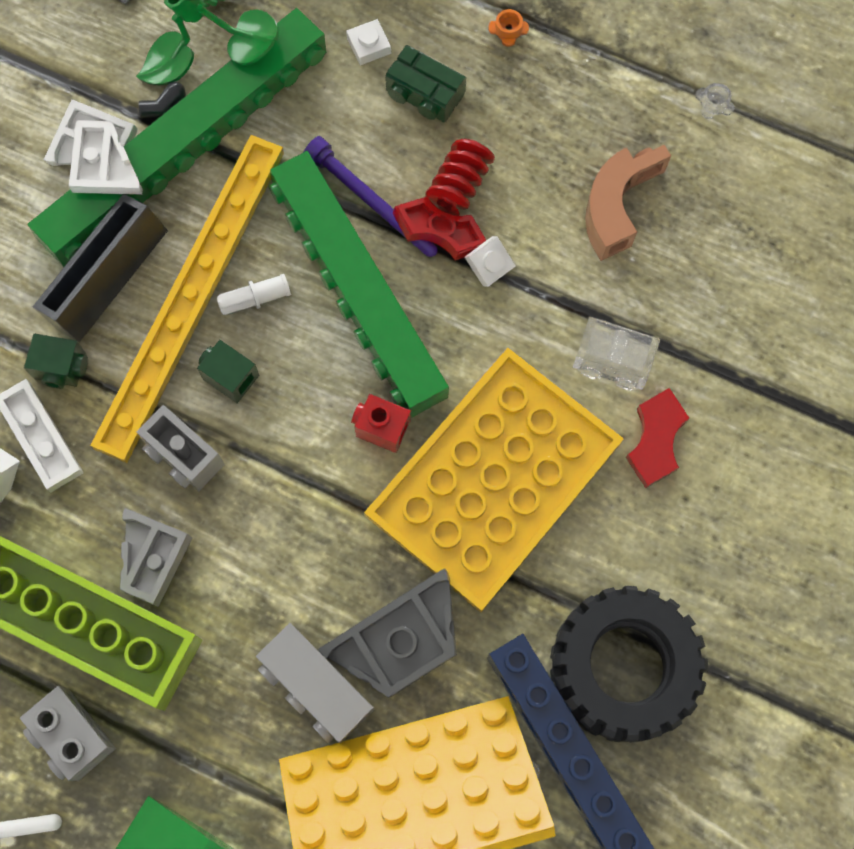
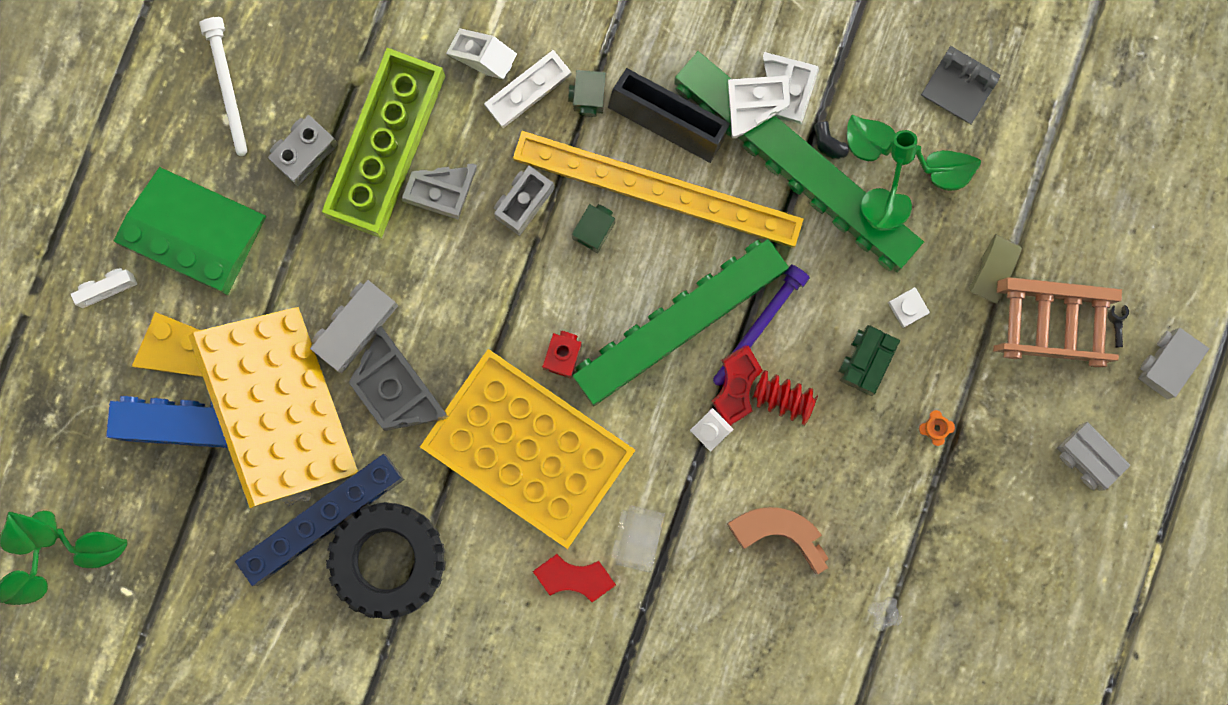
camera: 85 degrees right, 10 degrees up
white axle [217,274,291,315] -> none

